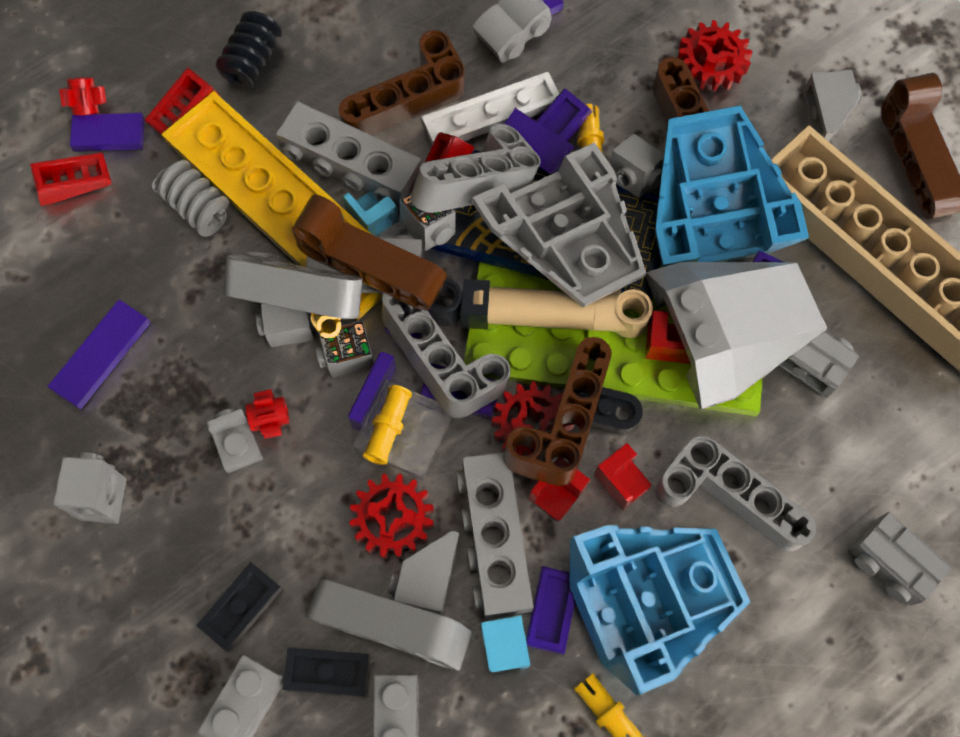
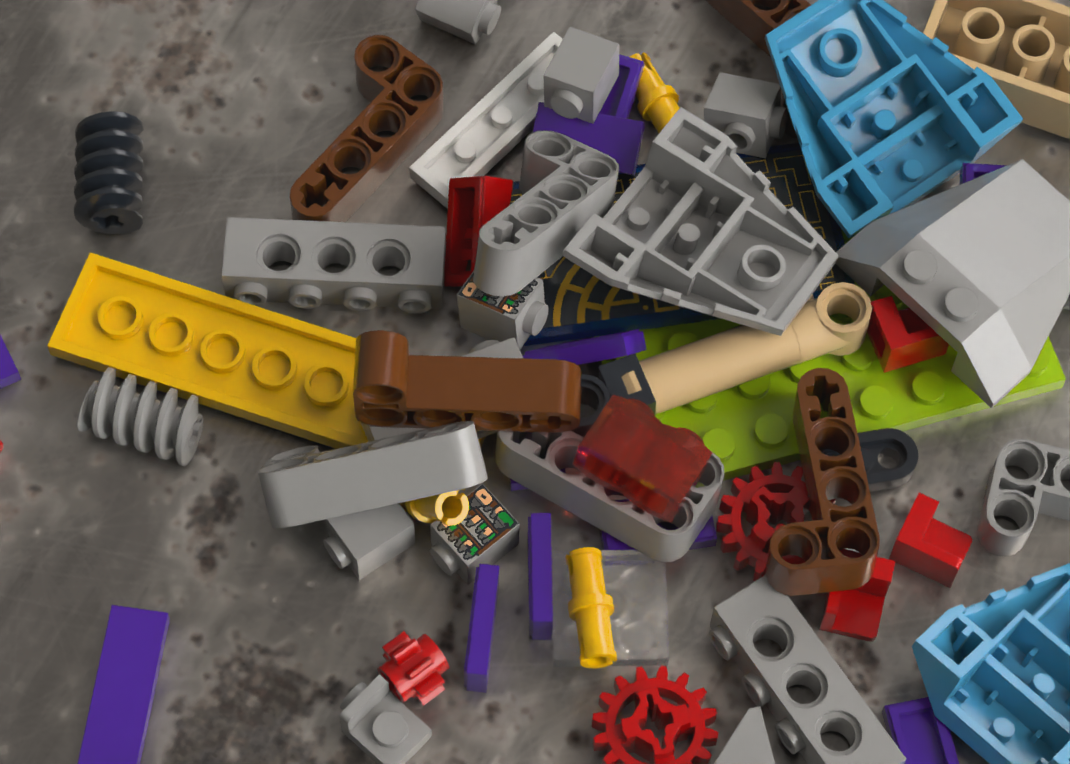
camera: 25 degrees left, 5 degrees down
red slope [144,67,220,134] -> none
medium azure panel [342,192,399,236] -> none
none -> dark purple tile [464,564,500,693]
none -> dark purple tile [522,329,647,365]
none -> light grey brick [543,27,619,124]
none -> clear red brick [573,395,712,522]

